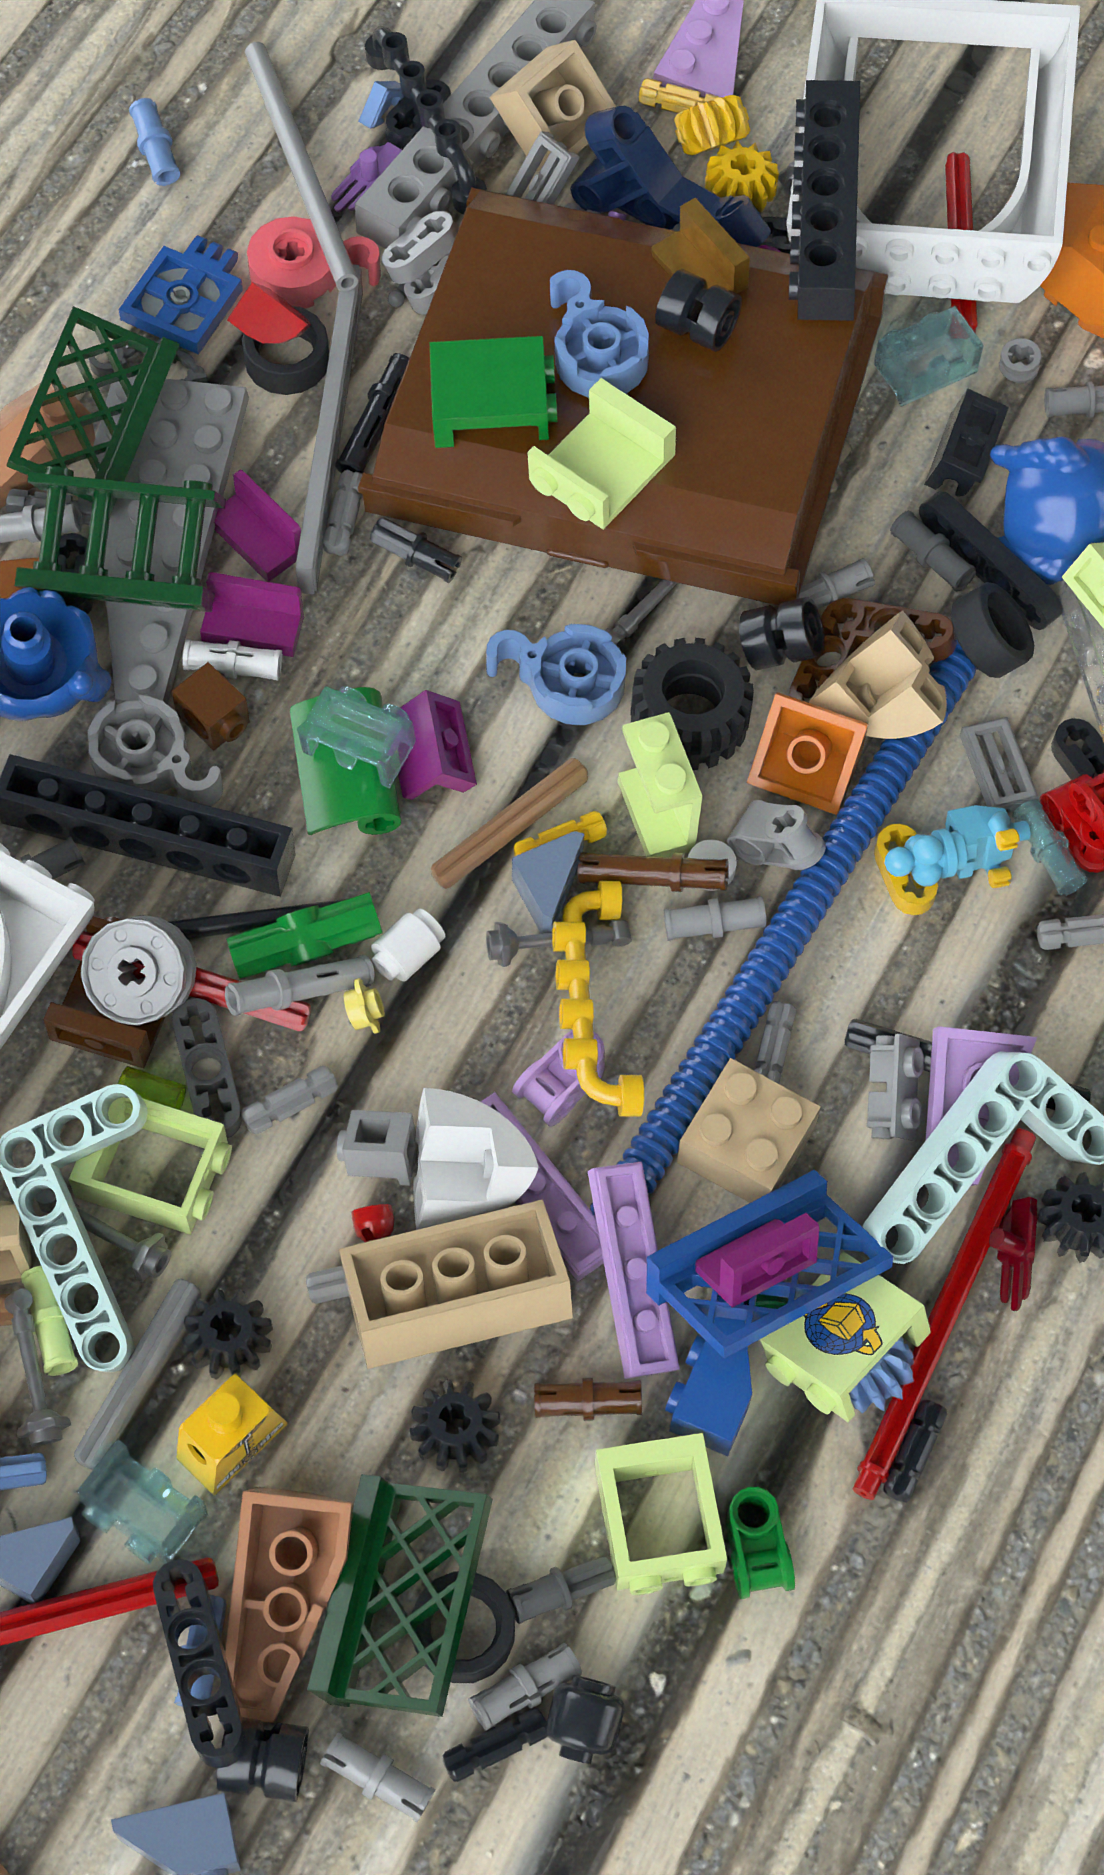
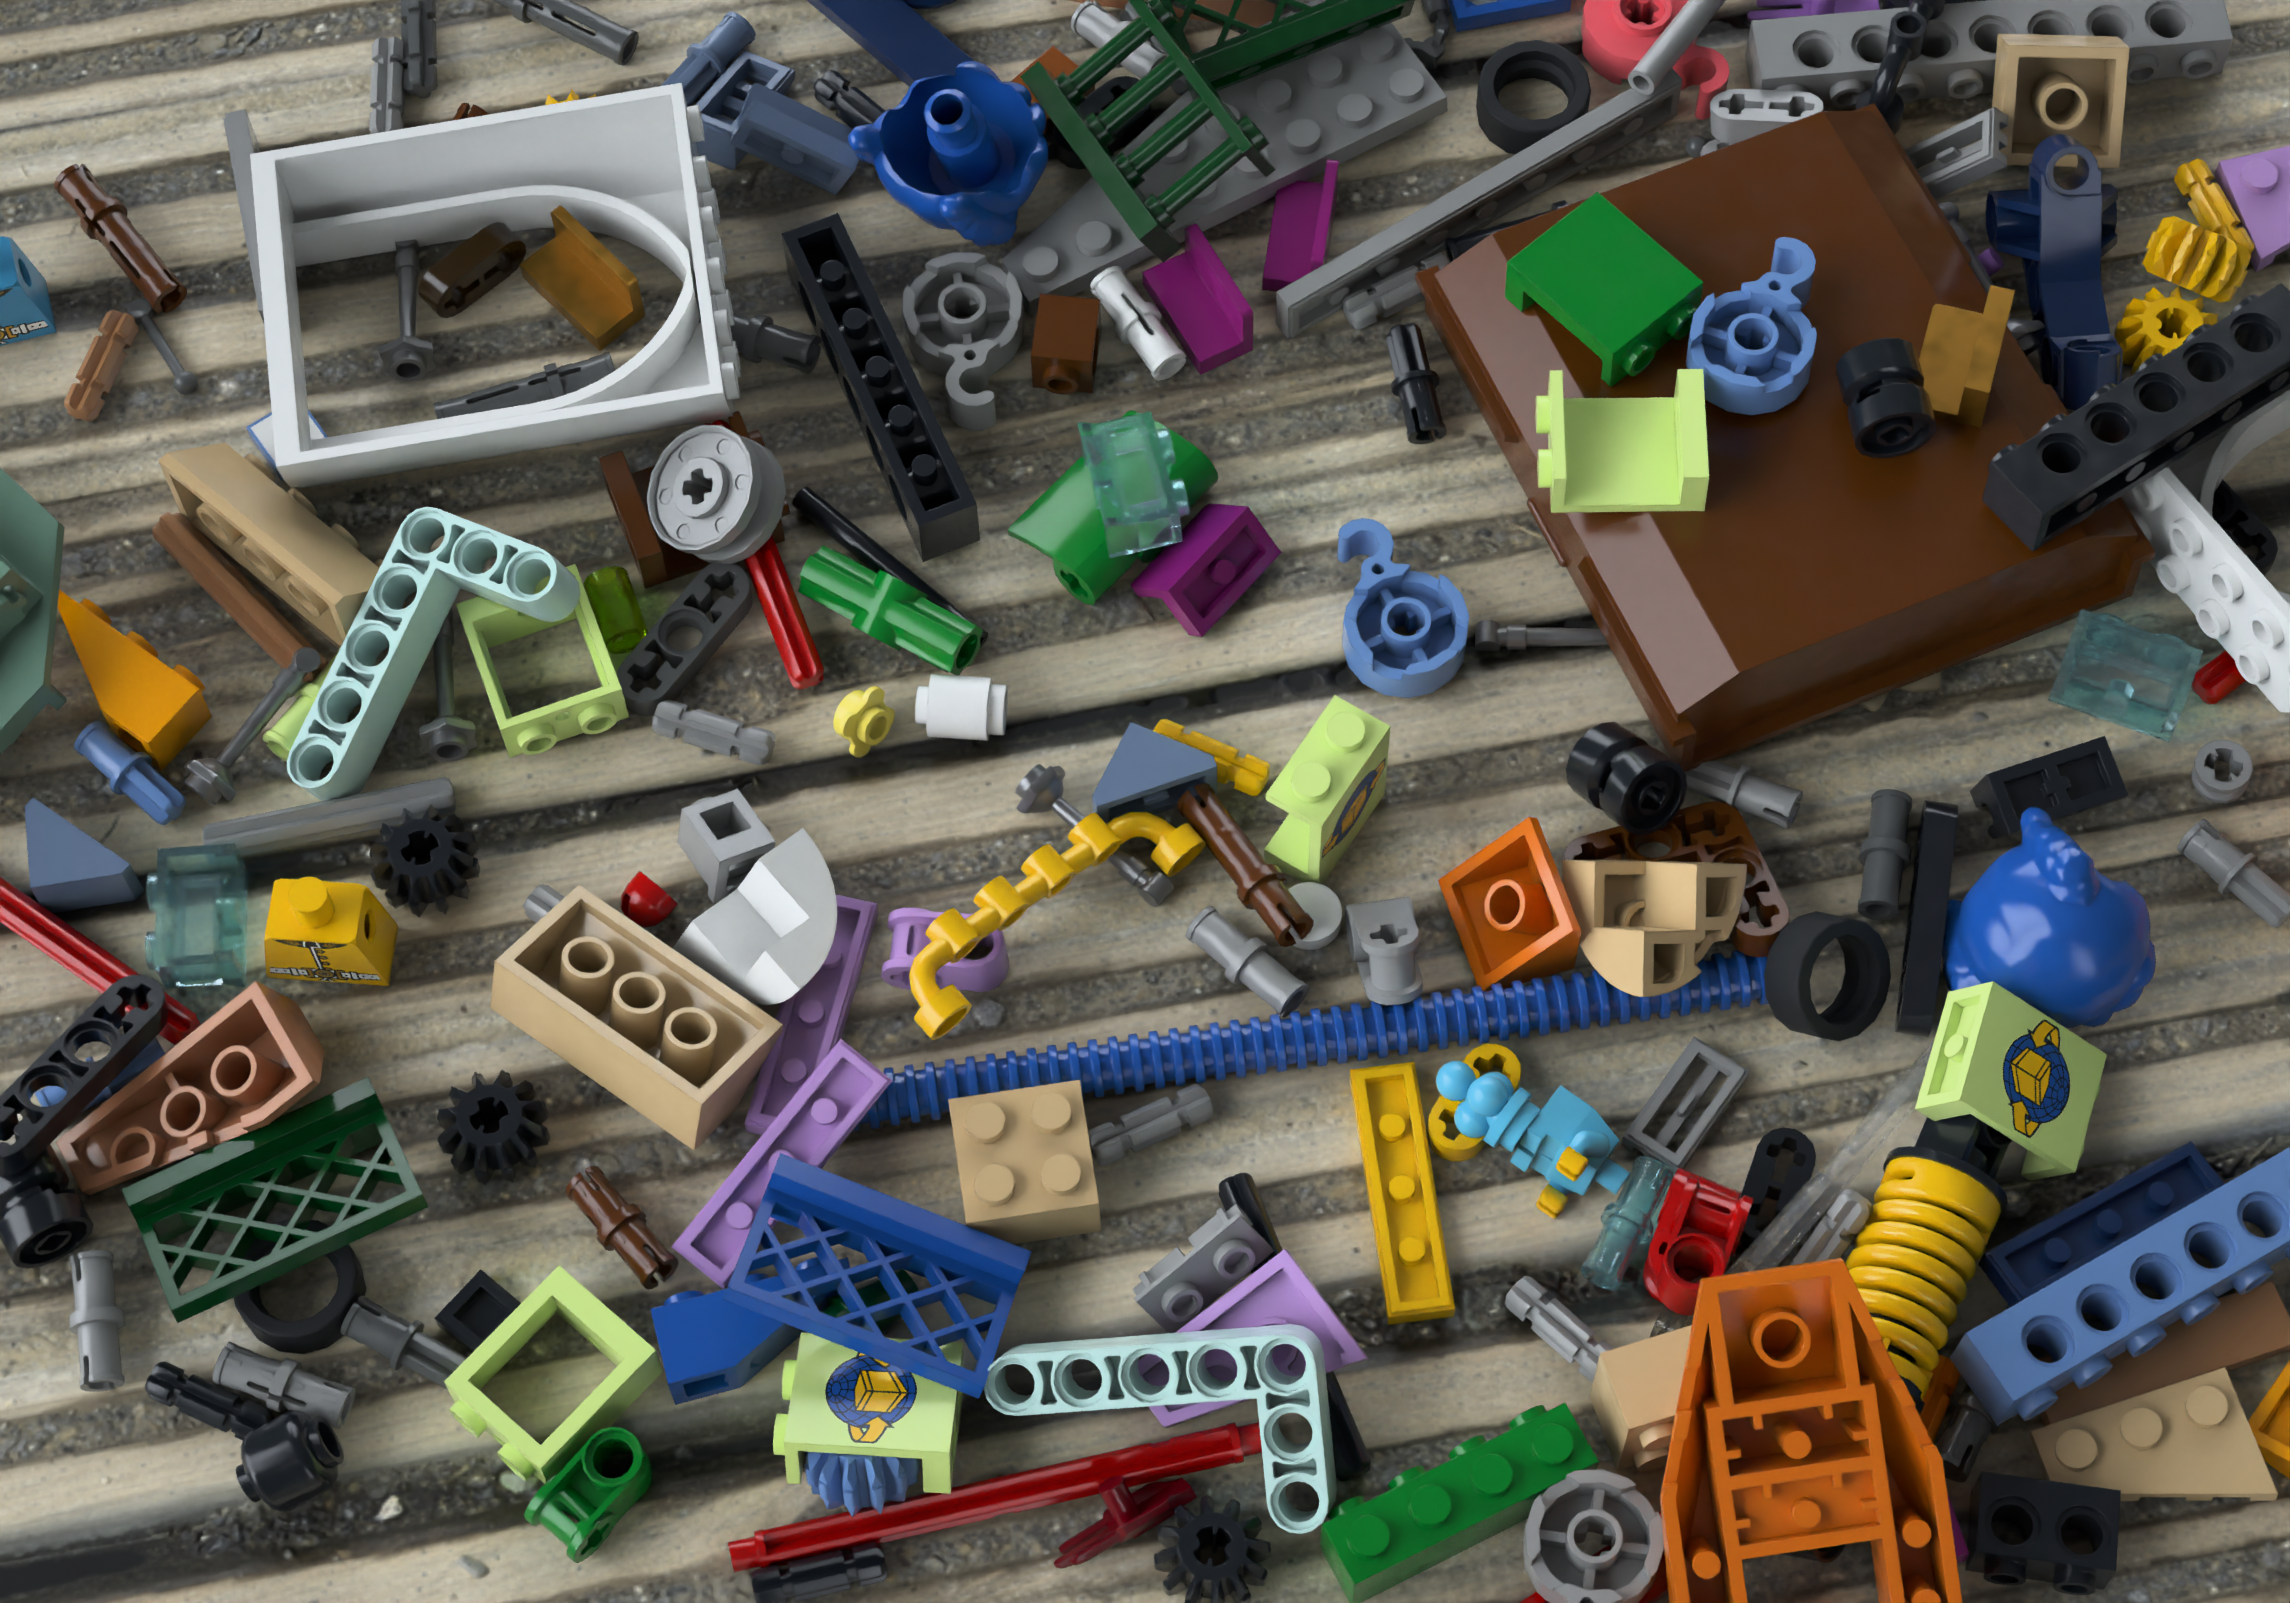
camera: 55 degrees right, 0 degrees up
light grey pin [225,955,375,1016] -> none
red brick [227,282,311,344] -> none
medium nougat axle [431,758,588,889] -> none
black tyre [630,637,754,770] -> none
magenta panel [695,1213,819,1308] -> none
none -> black tile [435,1269,521,1354]
none -> yellow tile [1349,1062,1455,1325]

